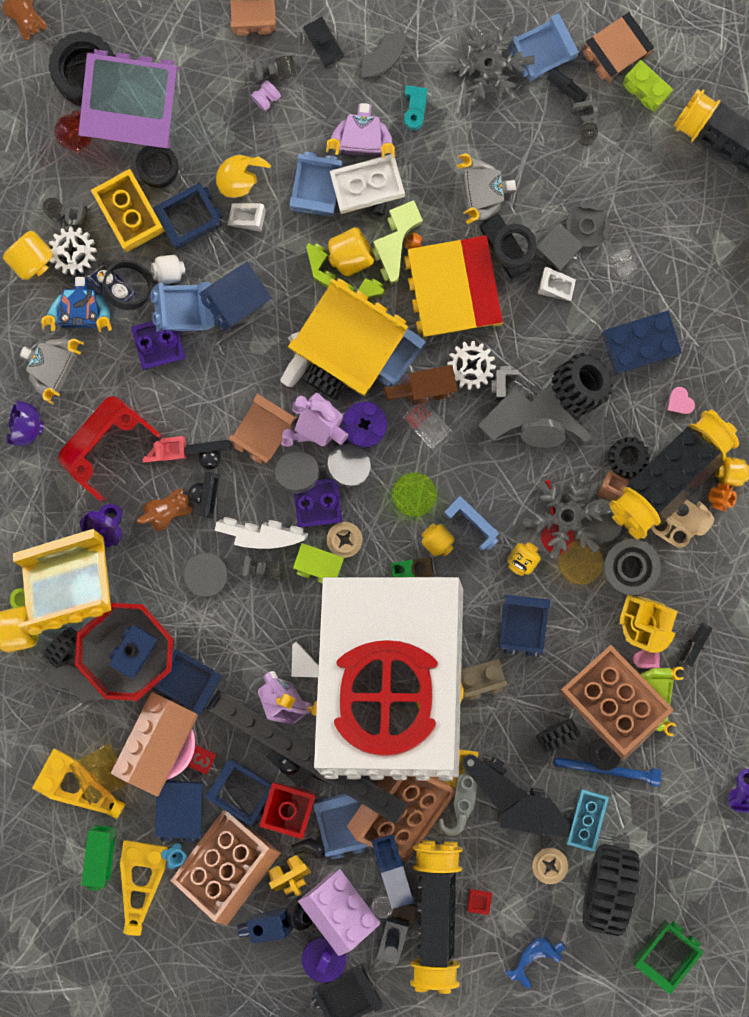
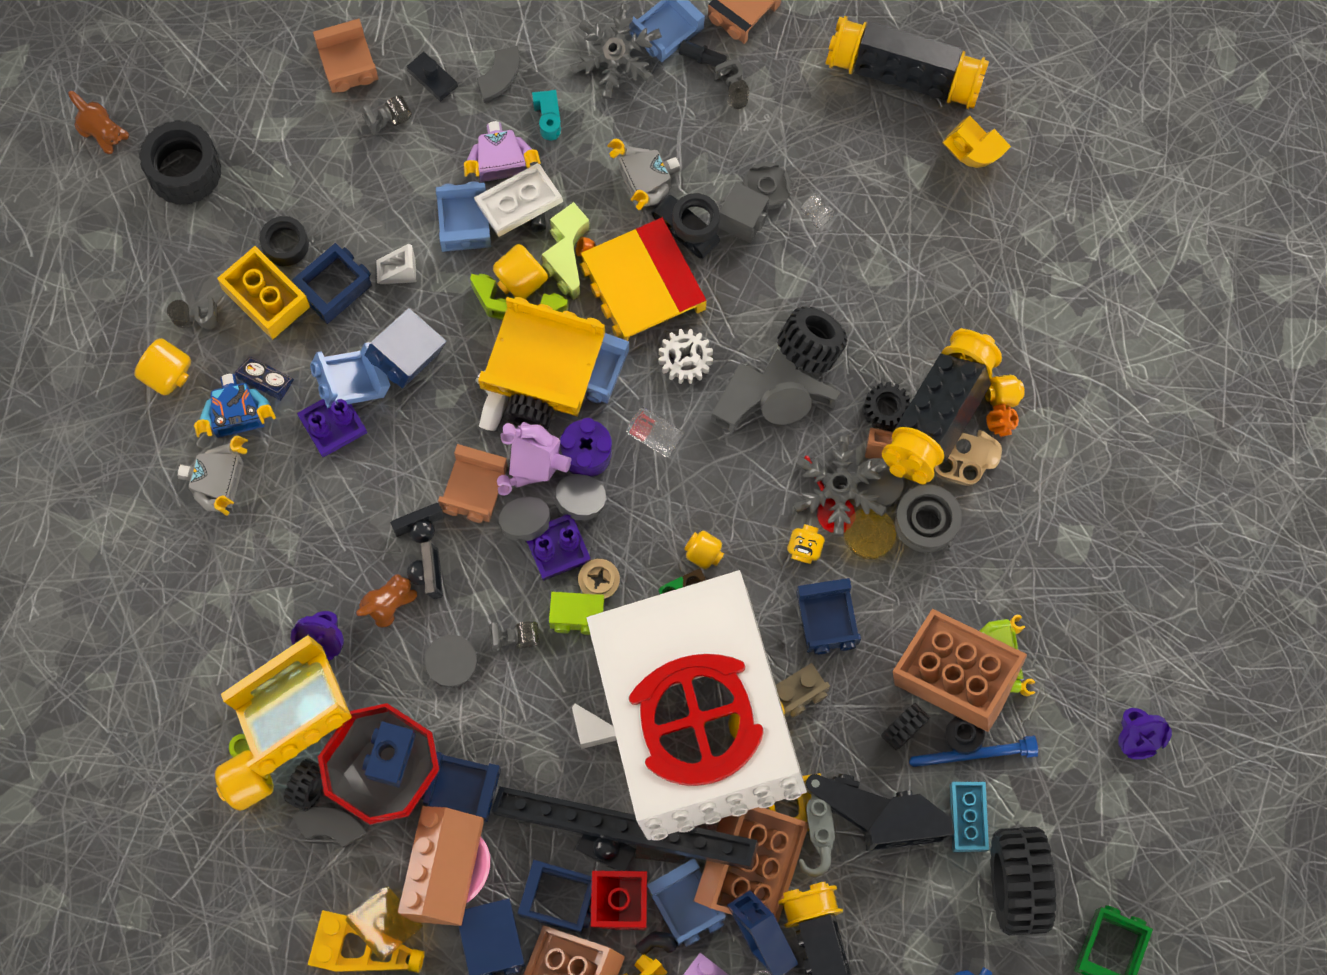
camera: 20 degrees left, 15 degrees down
dark purple cylinder [6,400,44,446] -> none
white gear [49,227,97,276] -> none
clear red cap [54,111,93,153] -> none
red windscreen [58,396,163,502] -> none
panel [78,49,180,148] -> none
black tyre [102,260,153,310] -> none
coral slope [143,436,187,463] -> none
white head [151,255,185,285] -> none
red tile [188,745,217,775] -> none
white slope [215,517,308,549] -> none
yellow helmet [216,154,271,198] -> none
lavender wheel [250,80,281,112] -> none
lavender torso [258,671,317,725] -> none
reddish brown brick [384,365,458,405] -> none
clear neon green tile [392,472,436,517] -> none
medium blue panel [443,496,499,551] -> none
red tile [466,889,492,915] -> none
light grey bracket [491,366,519,399] -> none
tan gear [532,847,568,884] -> none
white slope [537,267,576,301] -> none
dark blue brick [601,311,682,376] -> none
yellow brick [619,595,678,653] -> none
lime brick [623,60,673,113] -> none
bright pink tile [633,649,660,669] -> none
bright pink tile [667,387,695,414] -> none
black axle [680,623,712,667] -> none

